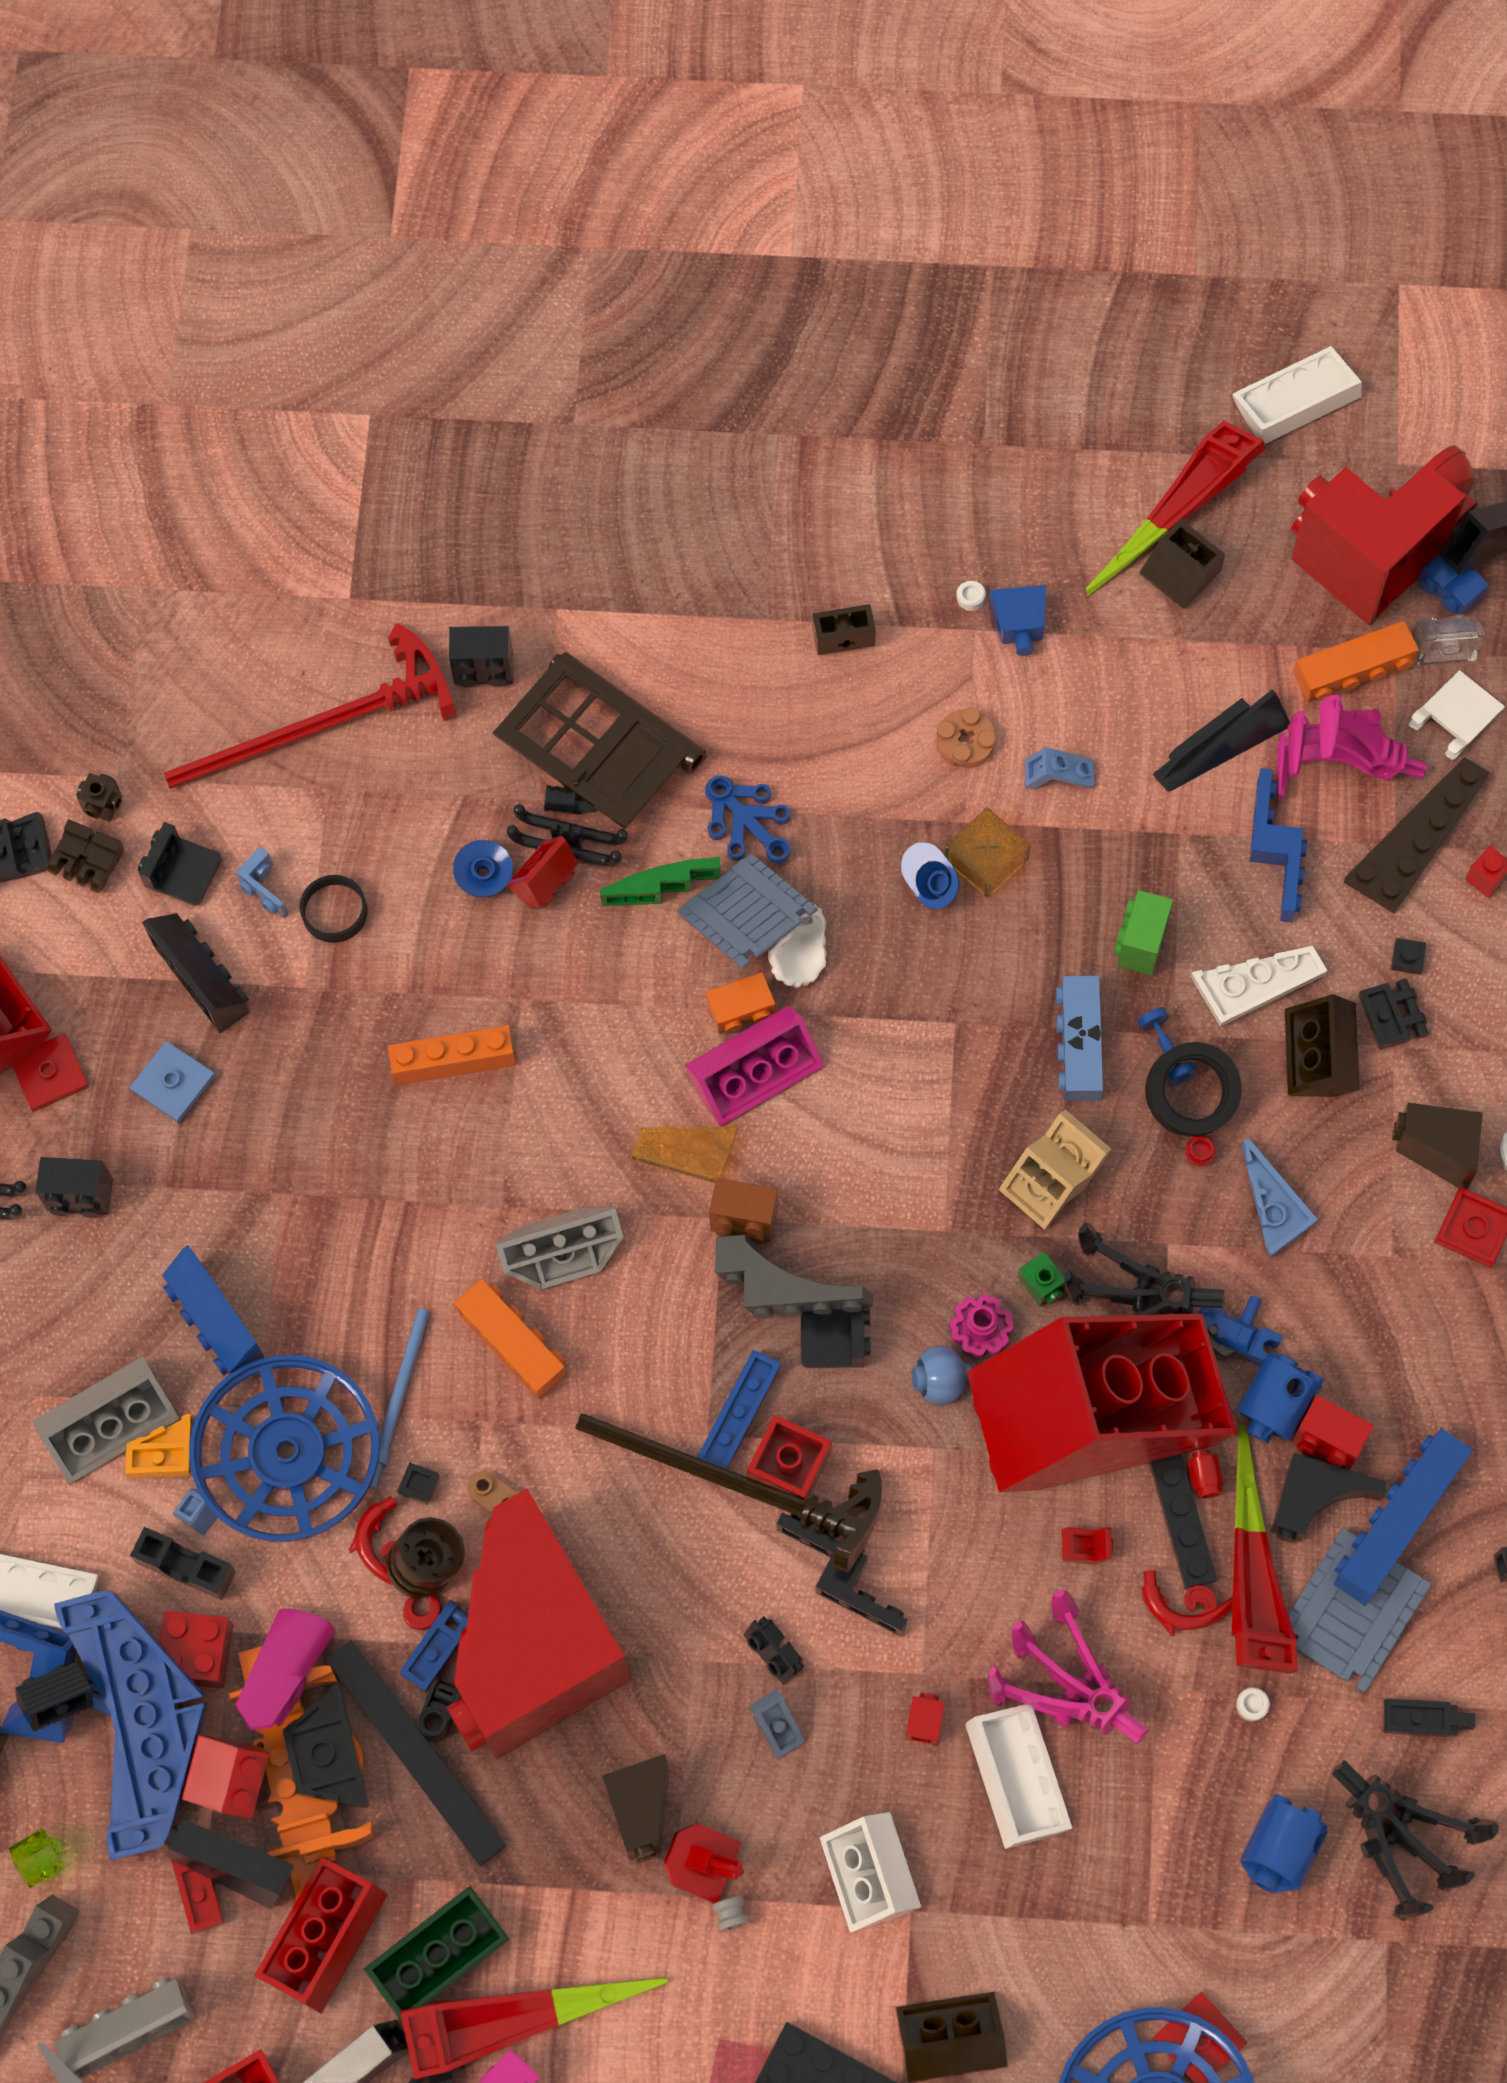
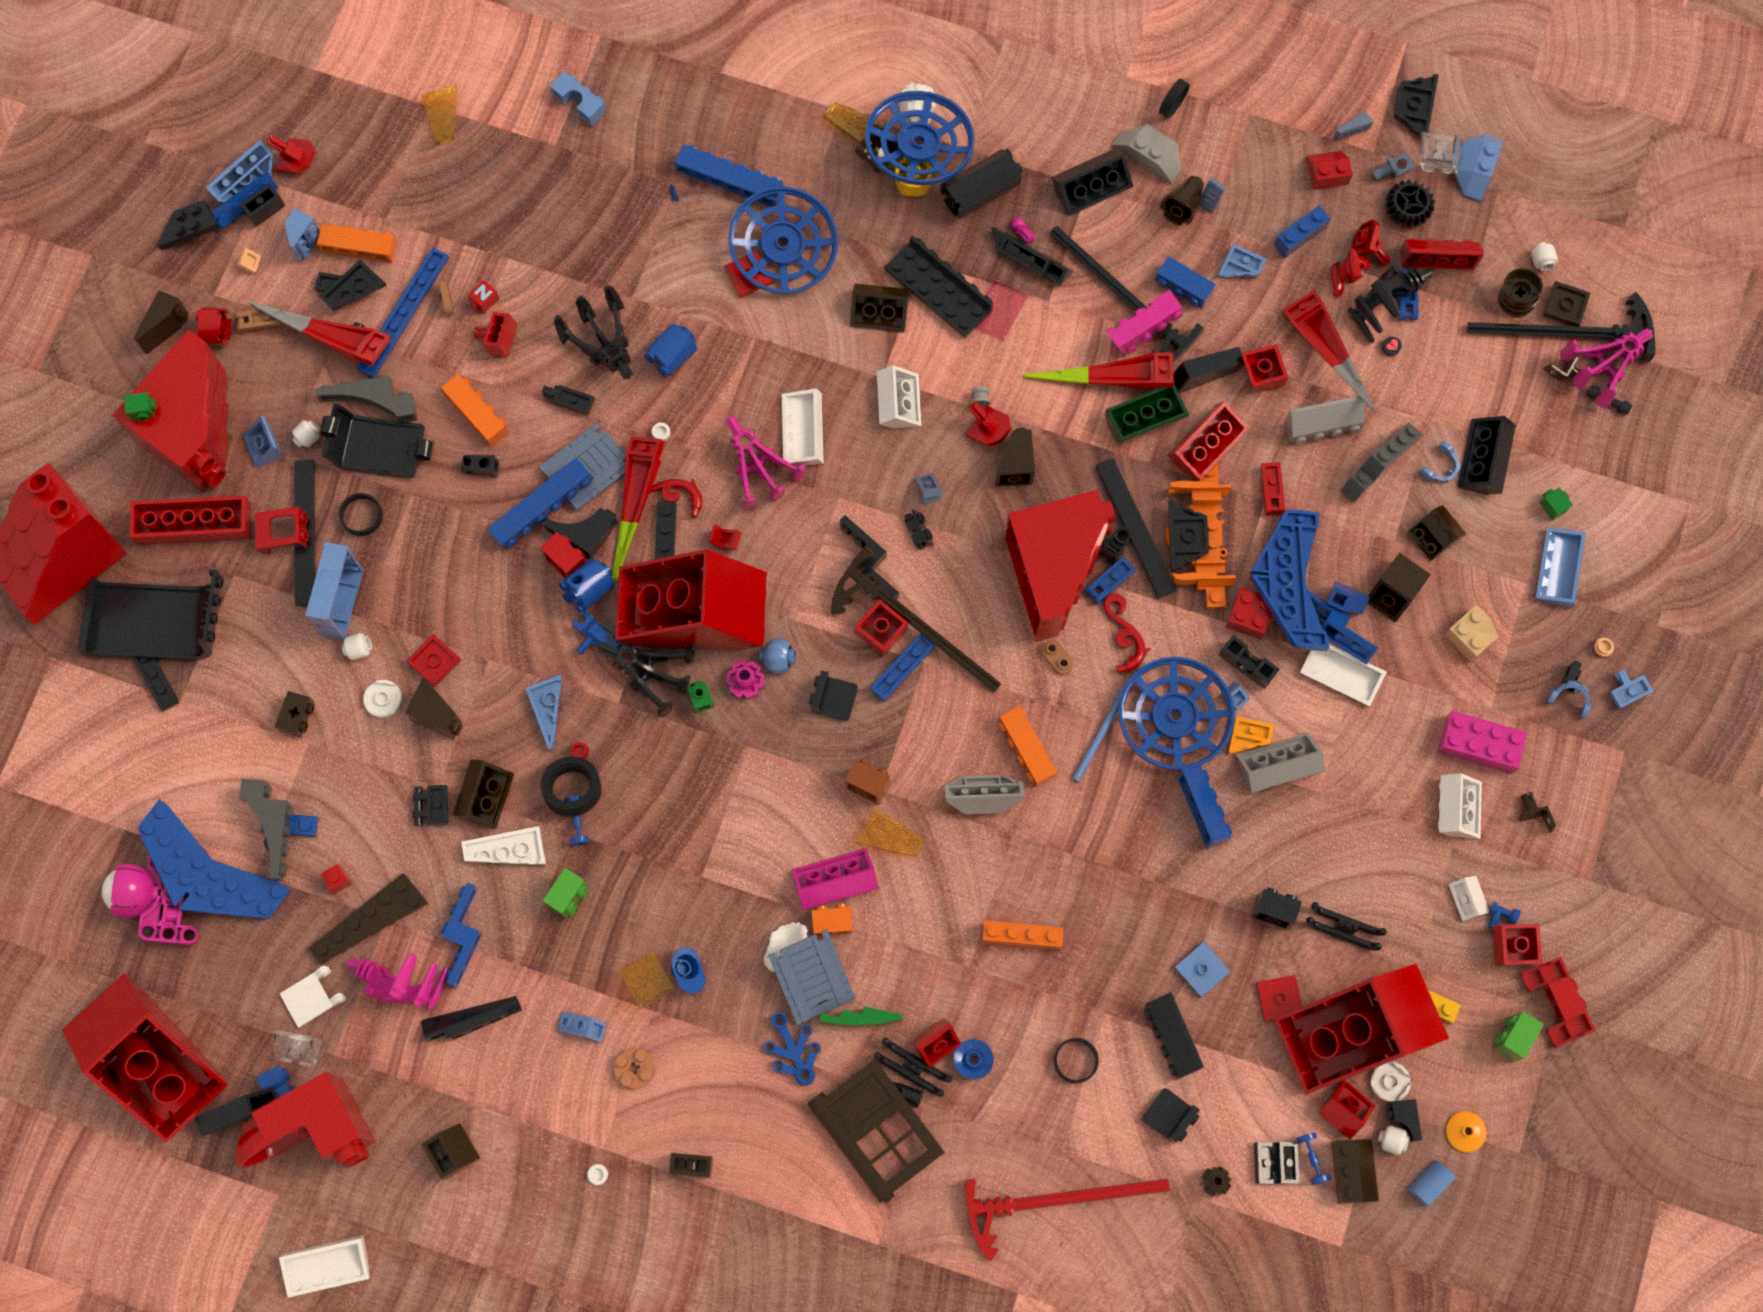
camera: 170 degrees left, 5 degrees up
clear neon green brick [9,1828,65,1888] -> none
black brick [15,1662,94,1732] -> none
dark brown legs [48,819,124,893] -> none
black slope [163,1819,294,1909] -> none
slope [181,1734,269,1818] -> none
medium blue bracket [236,847,288,918] -> none
dark pink panel [236,1609,335,1730] -> none
dark brown wheel [386,1517,465,1599] -> none
black plate [397,1462,440,1505] -> none
black brick [449,626,513,687] -> none
dark grey arch [715,1235,873,1319] -> none
red brick [905,1693,945,1746] -> none
blue torso [989,585,1046,656] -> none
tan bracket [998,1109,1112,1230] -> none
medium blue brick [1055,976,1103,1101] -> none
red plate [1086,420,1266,595] -> none
red brick [1187,1450,1225,1499] -> none
orange brick [1293,621,1419,703] -> none
black plate [1391,938,1426,975] -> none

